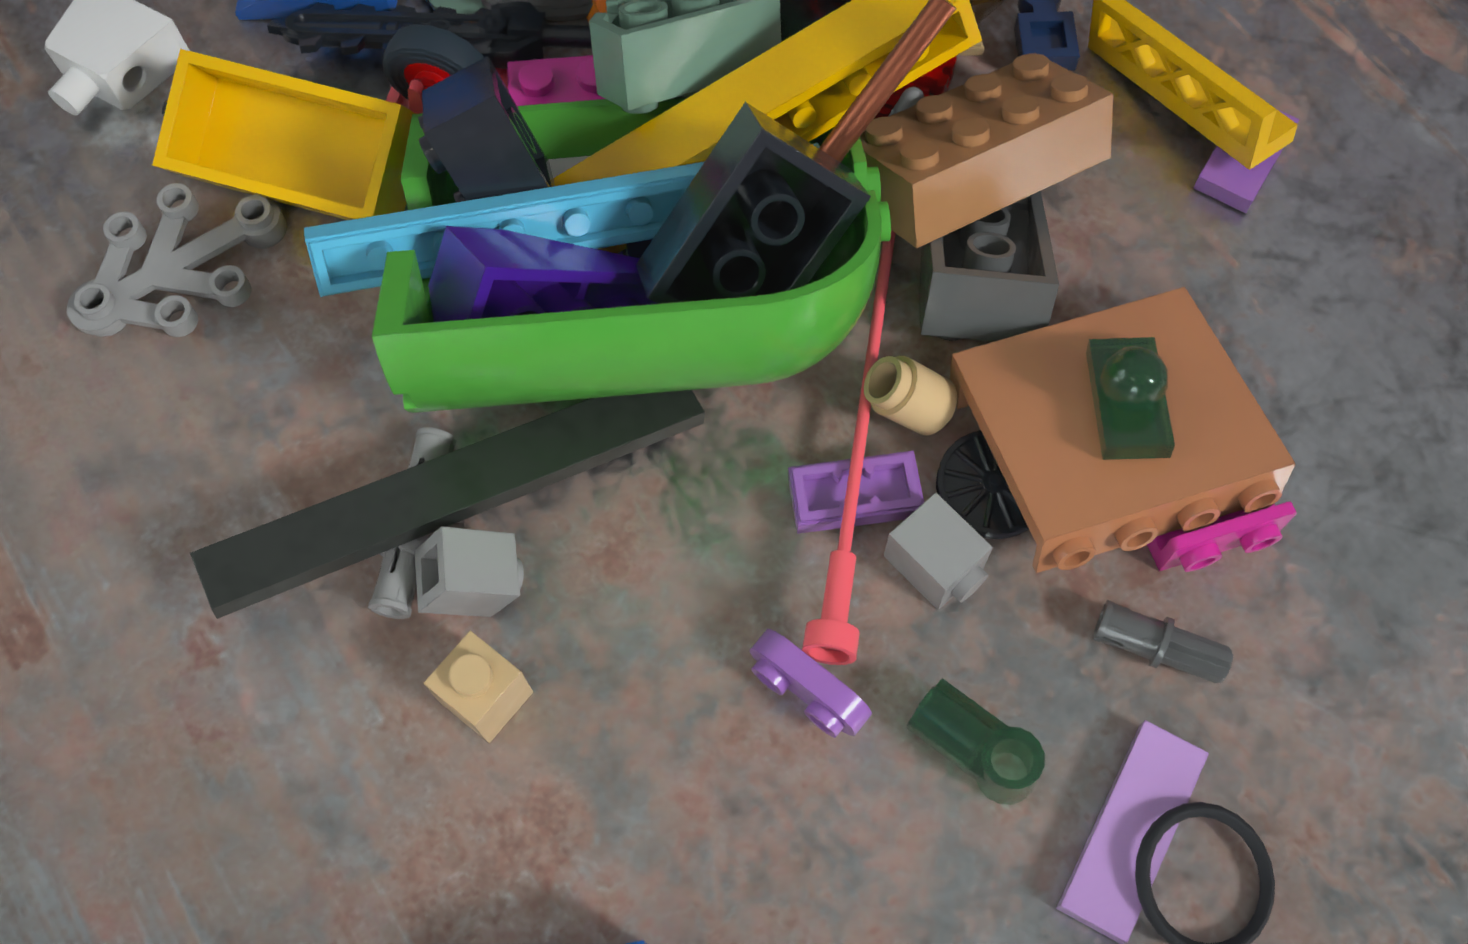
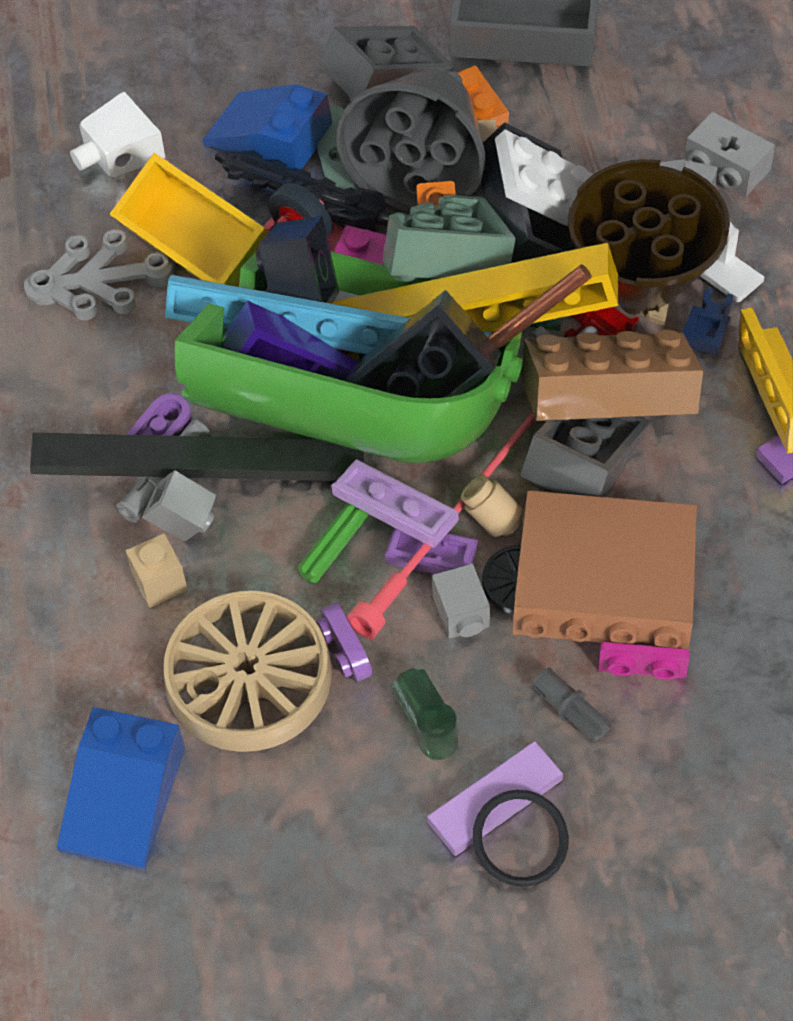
camera: 25 degrees right, 10 degrees down
clear green tile [1086,337,1175,460] -> none
none -> medium lavender plate [127,393,192,436]
none -> tan piece [164,591,332,752]
none -> bright green axle [298,503,369,584]
none -> lavender tile [331,459,459,548]

